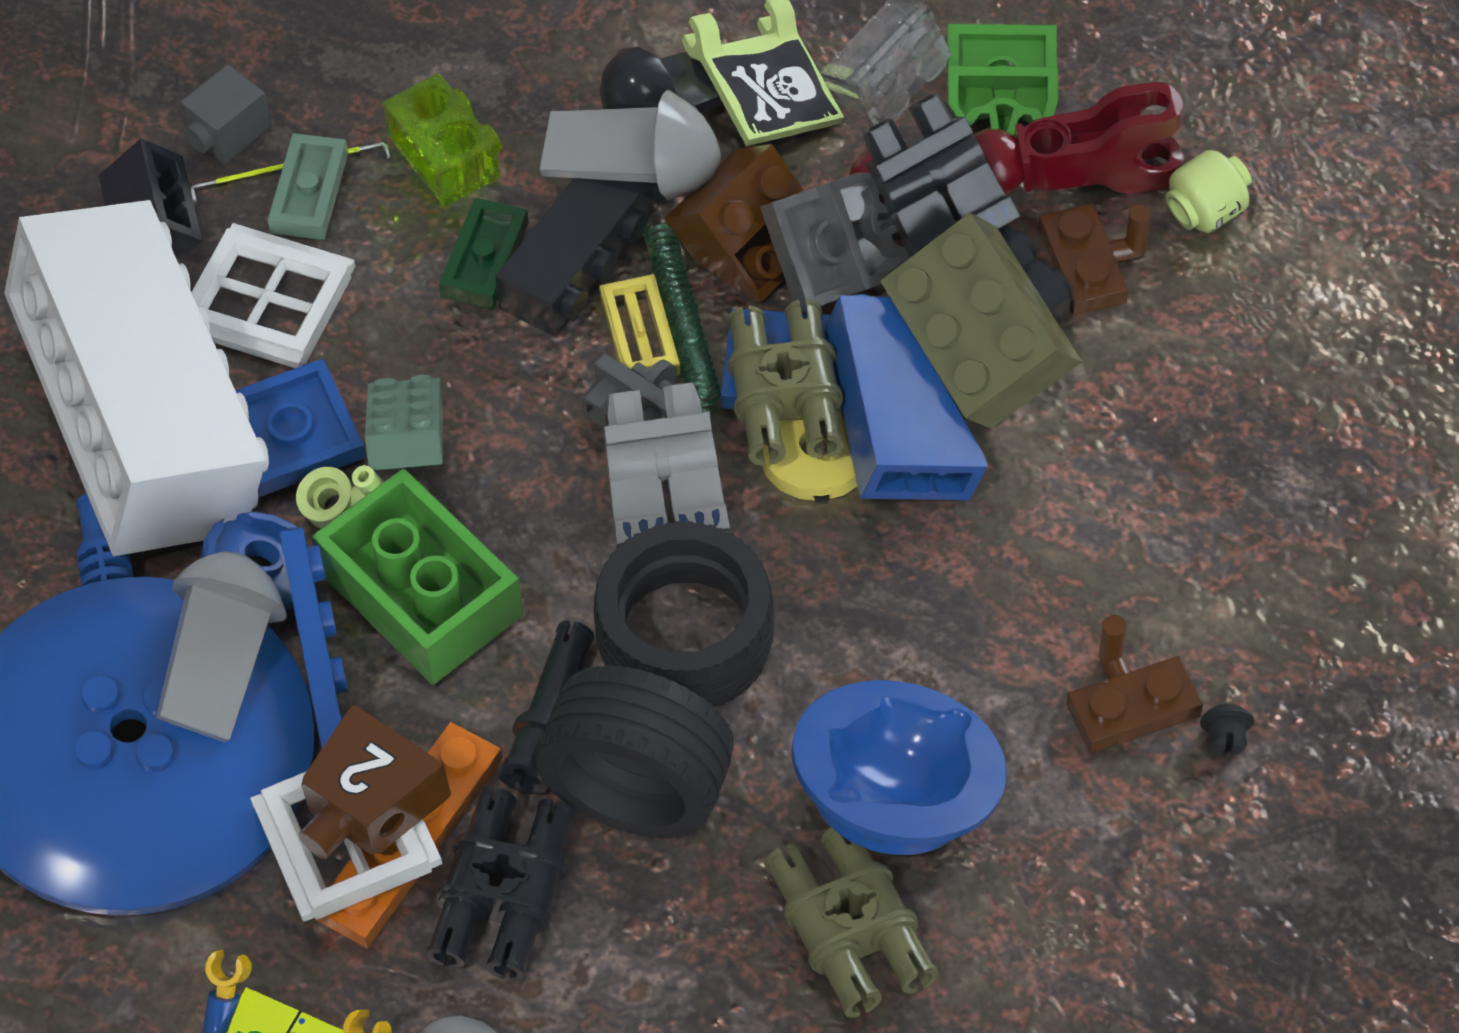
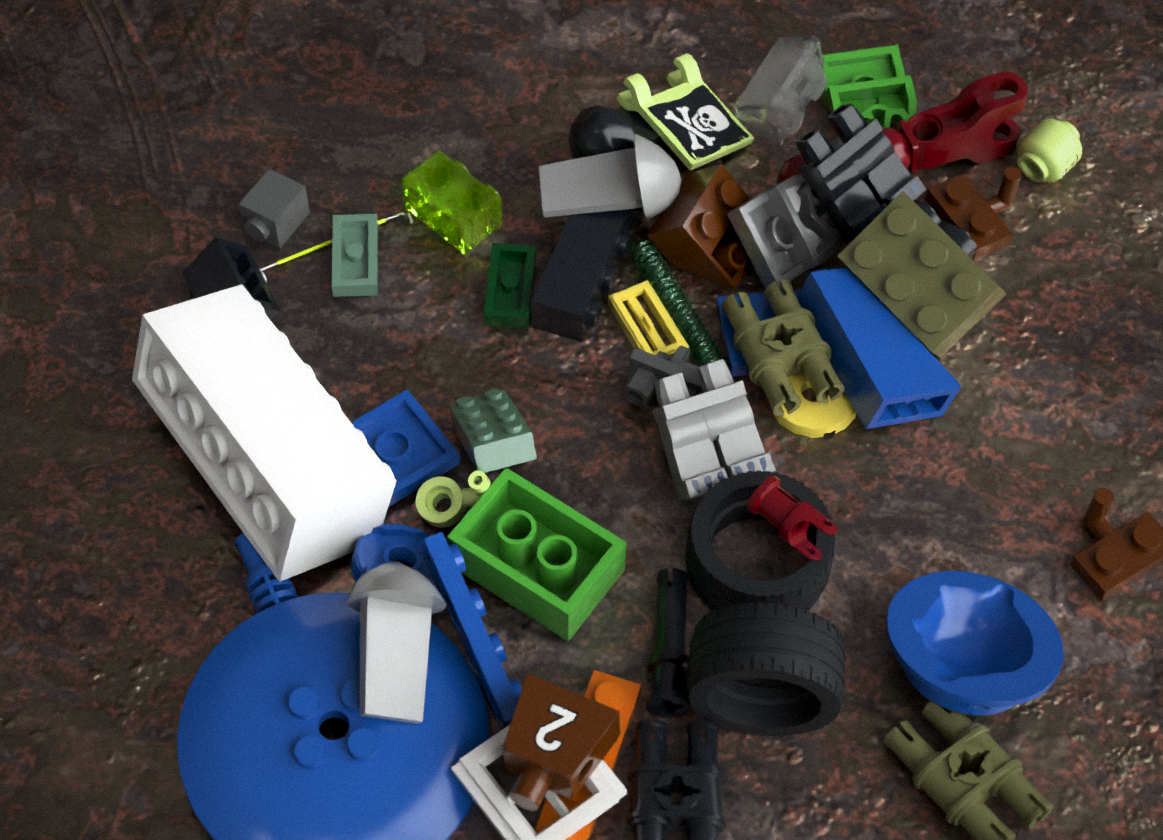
camera: 15 degrees left, 0 degrees up
white piece [191,223,355,368] -> none
none -> dark red piece [747,475,838,561]

